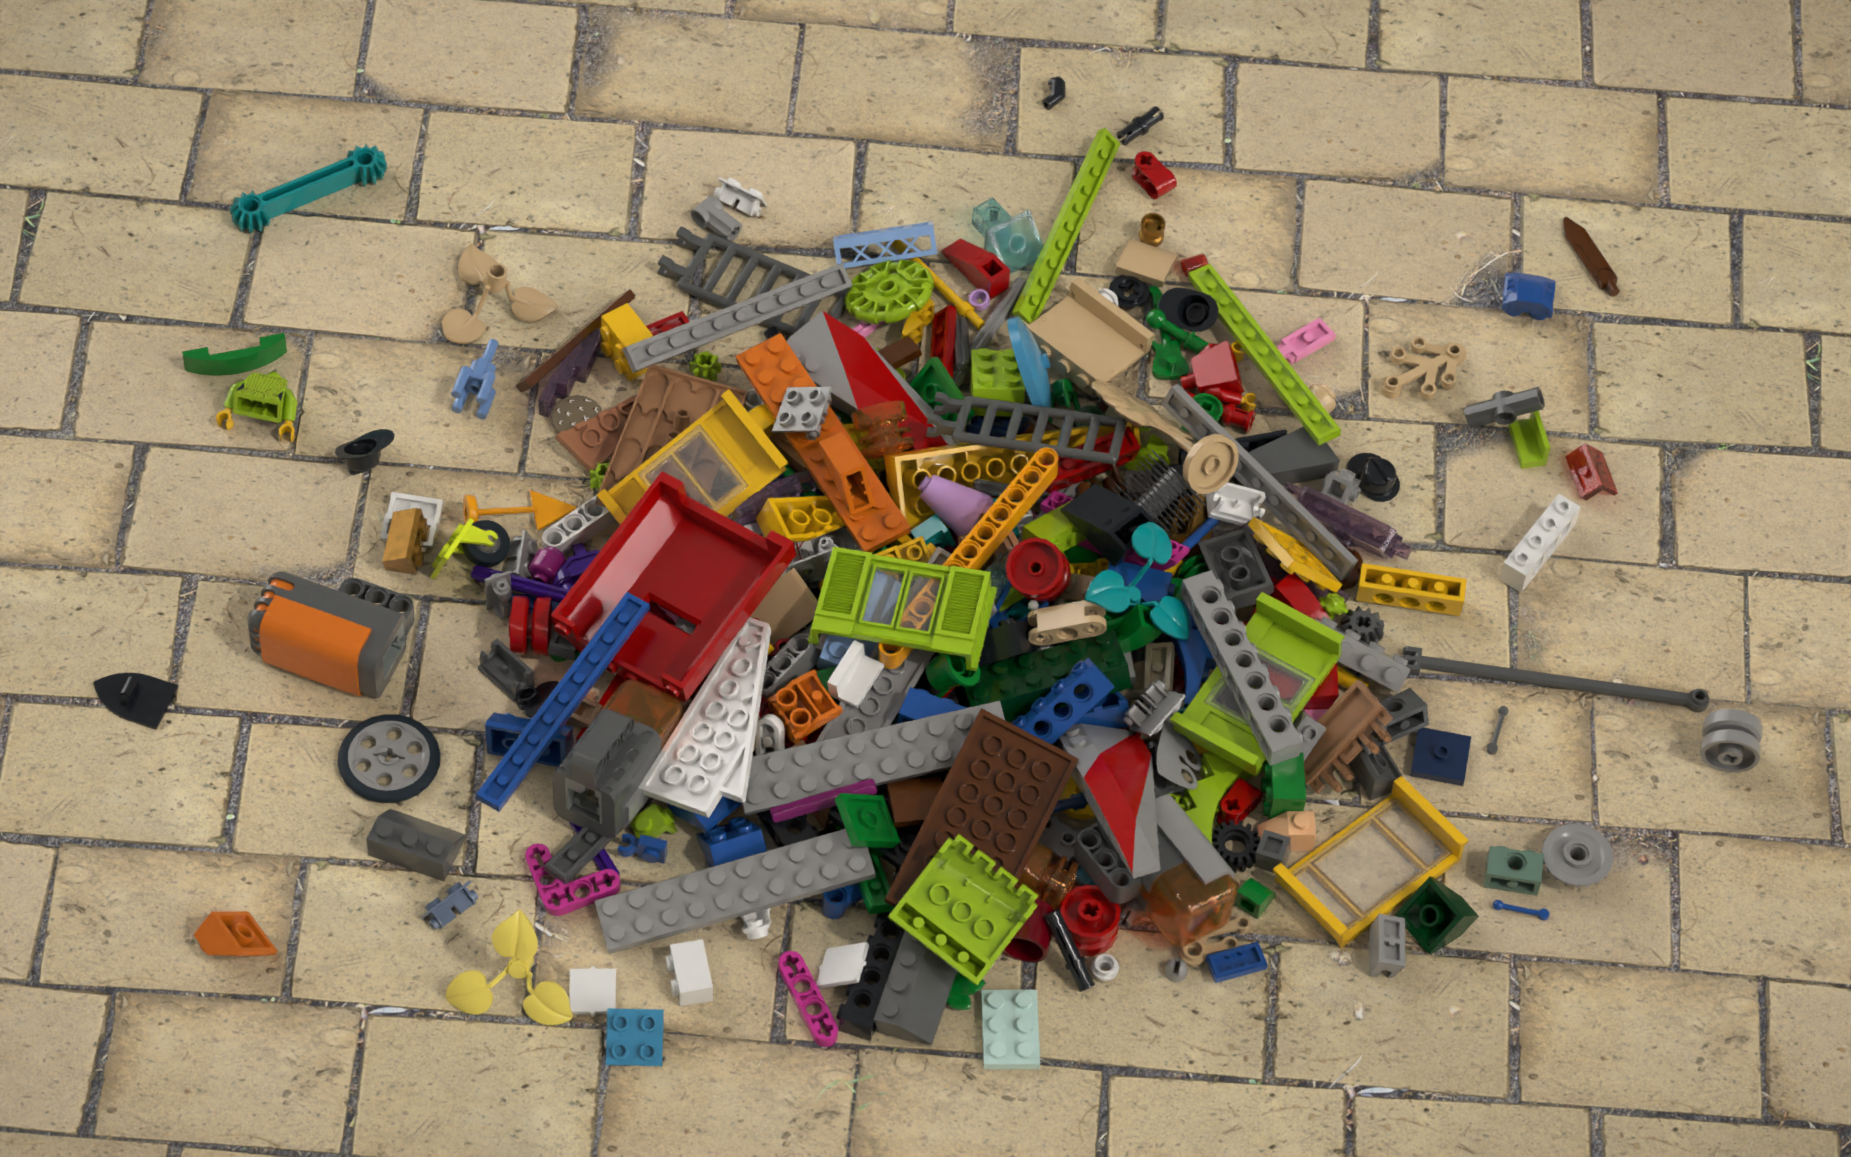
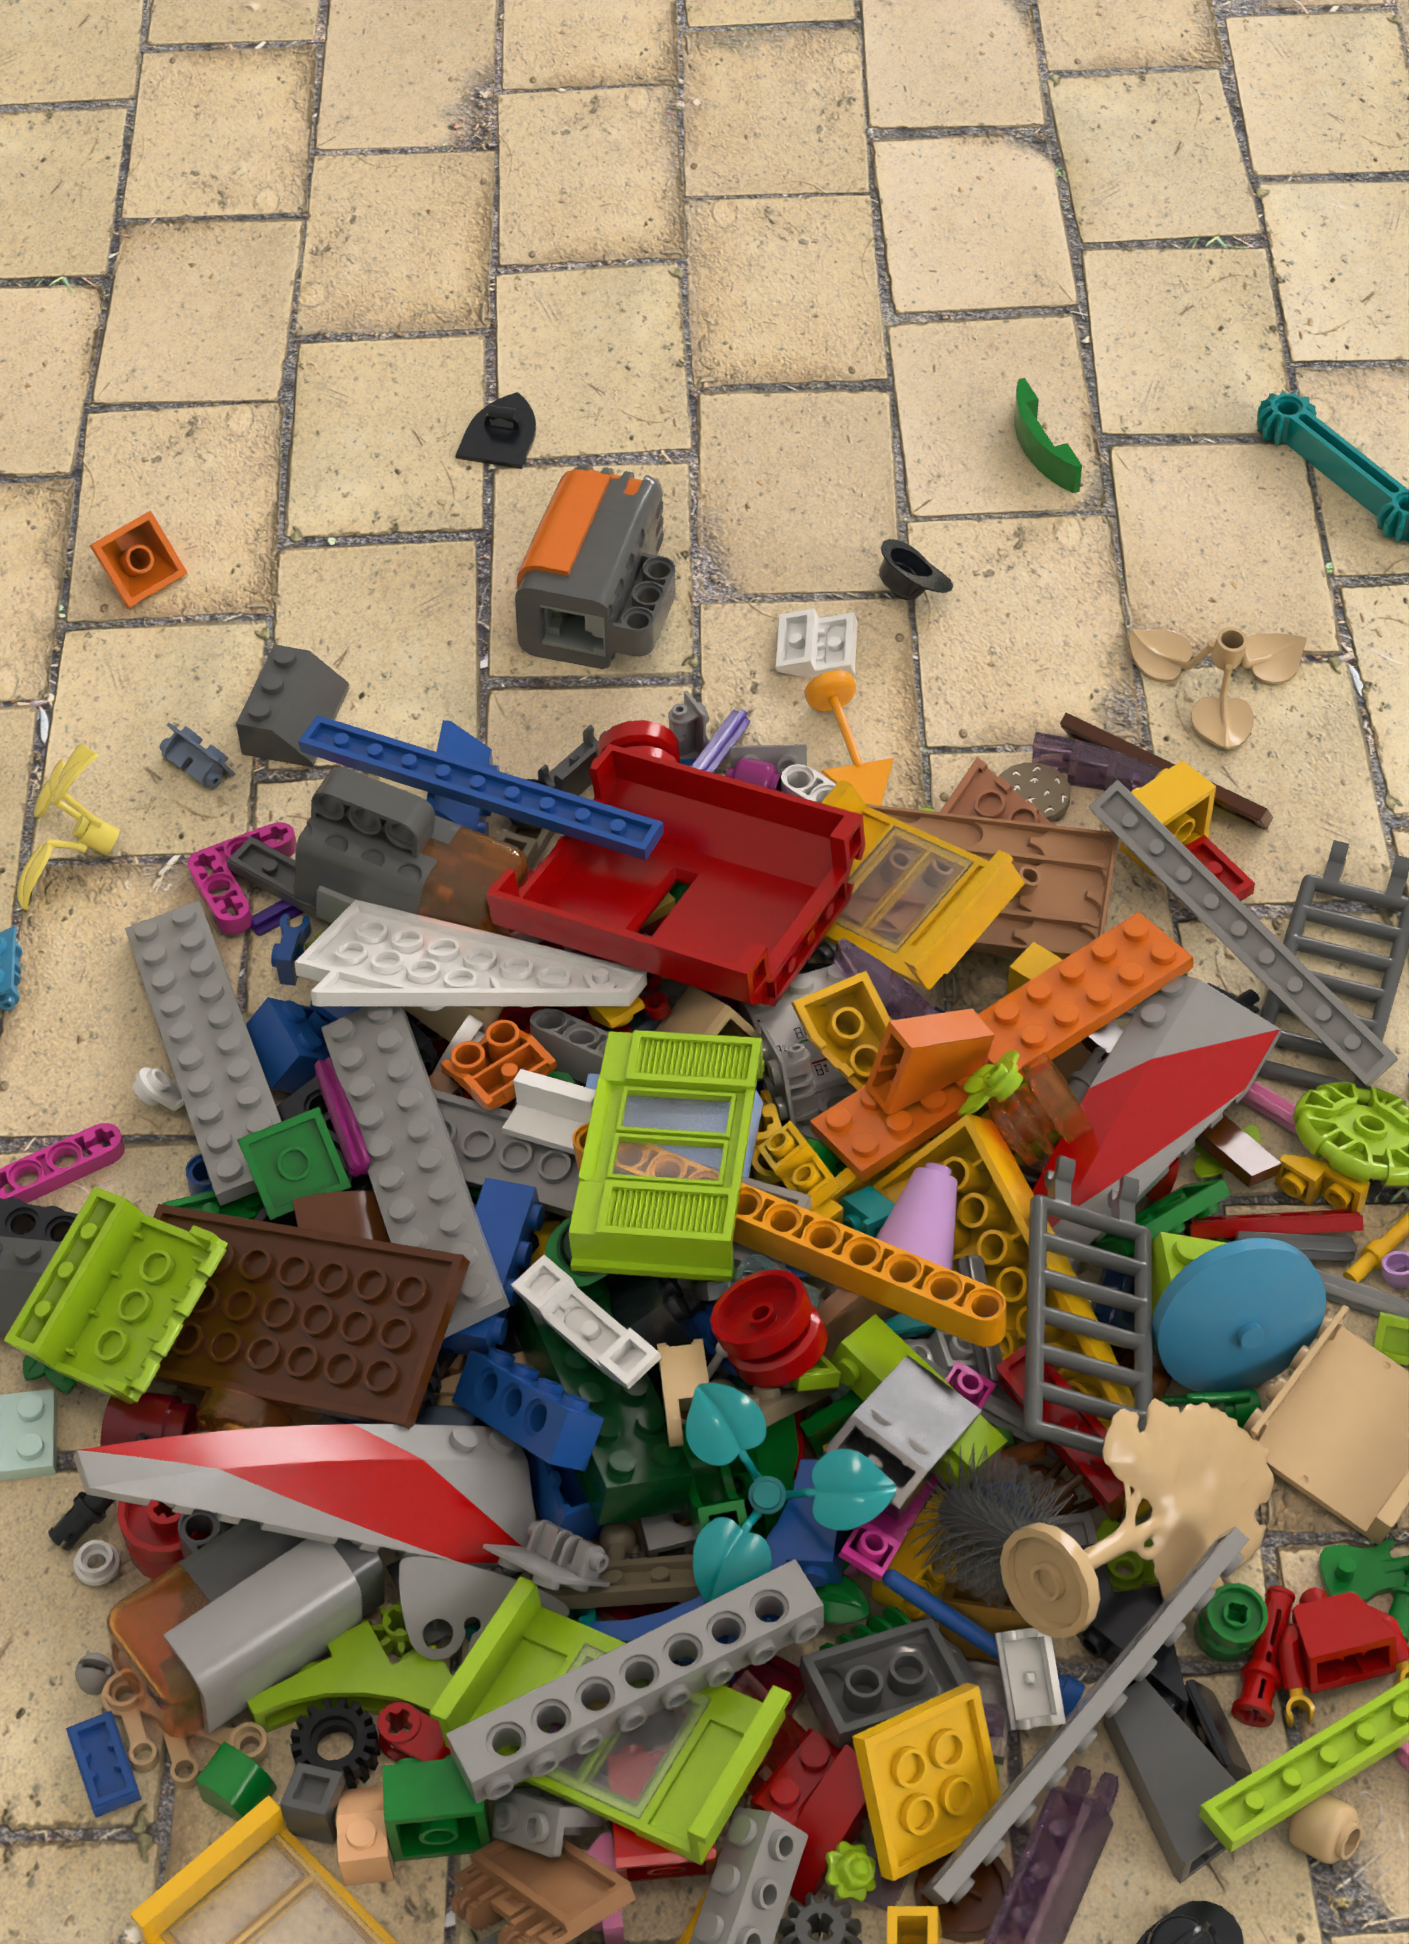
camera: 90 degrees right, 5 degrees down
lime torso [216,372,297,442] -> none
wedge [337,714,441,803] -> none
pearl gold slope [382,508,430,575] -> none
plate [430,518,510,580] -> none
medium blue plant [451,339,499,420] -> none
white piece [570,966,616,1017] -> none
white brick [665,939,713,1006] -> none
lime gear [690,351,722,381] -> none
light grey hinge [772,386,832,441] -> none
white piece [816,942,869,989] -> none
light grey brick [1320,468,1361,508] -> none
none -> white slope [511,1255,662,1389]
none -> lime plate [958,1050,1023,1118]

